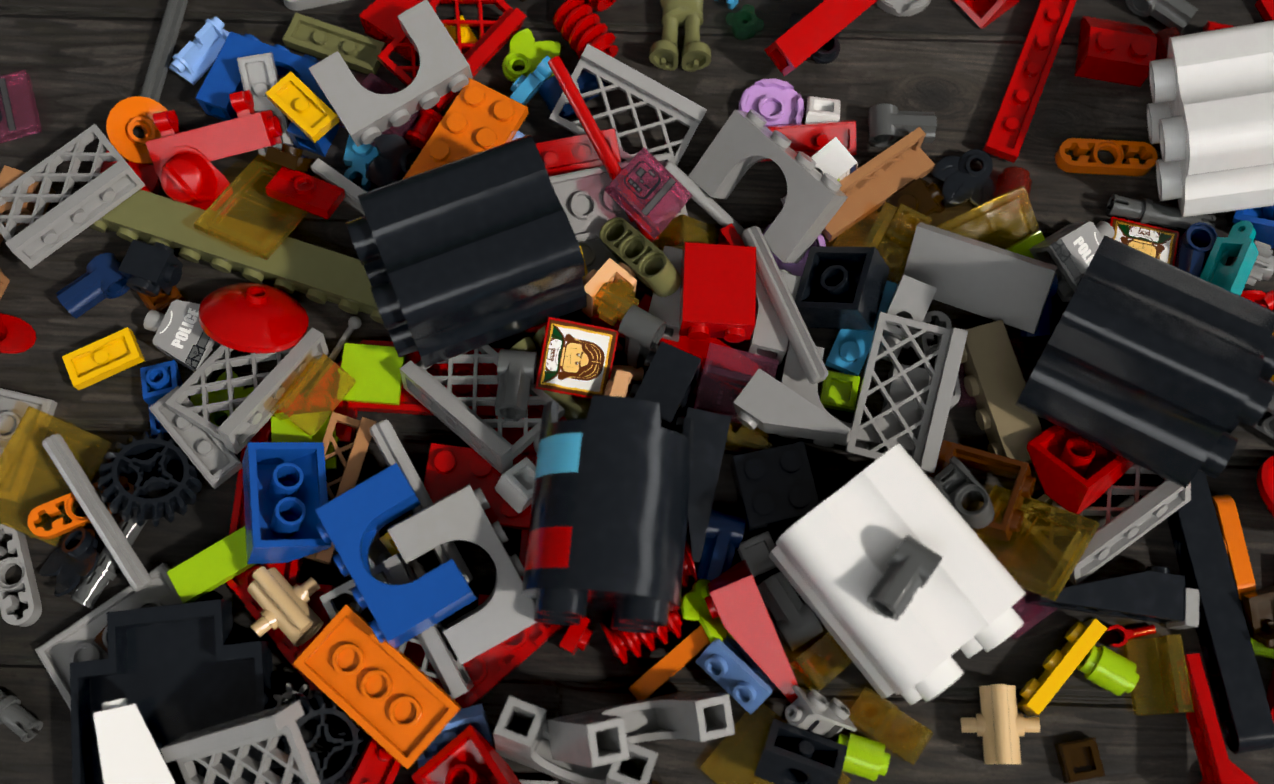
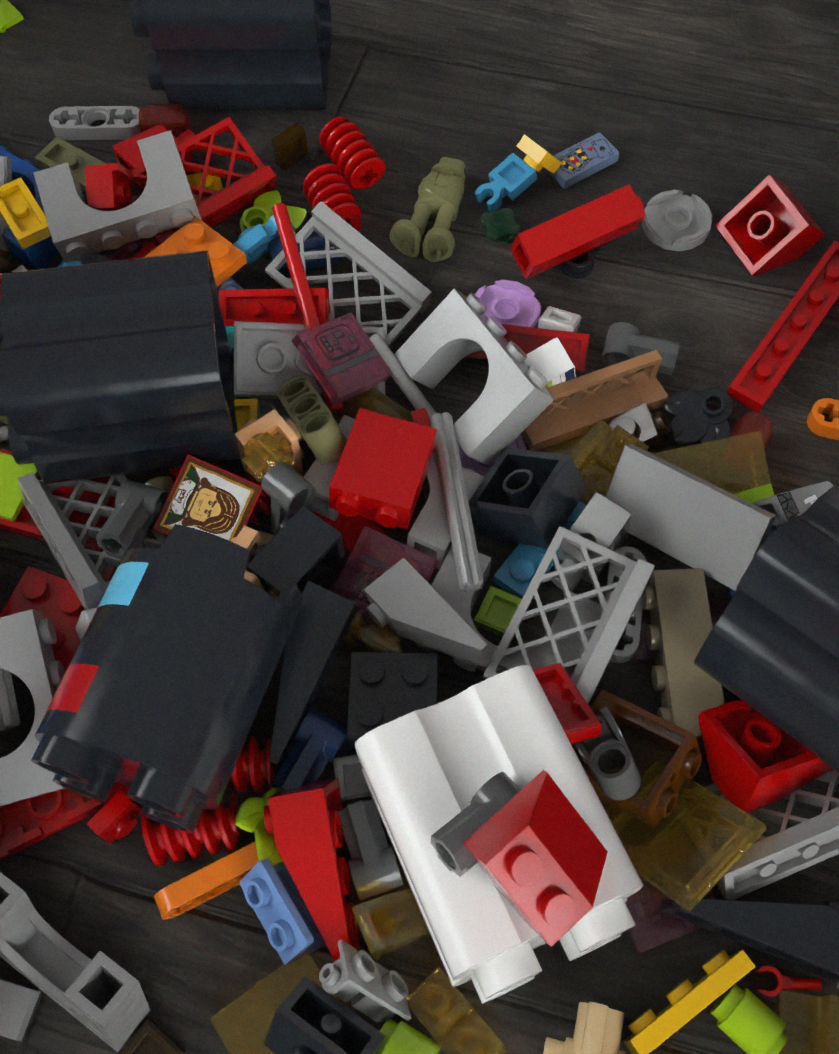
camera: 15 degrees right, 10 degrees down
light grey arch [547,691,735,768] -> none
none -> red brick [84,163,133,211]
none -> red slope [462,770,608,947]
none -> red plate [533,663,602,744]

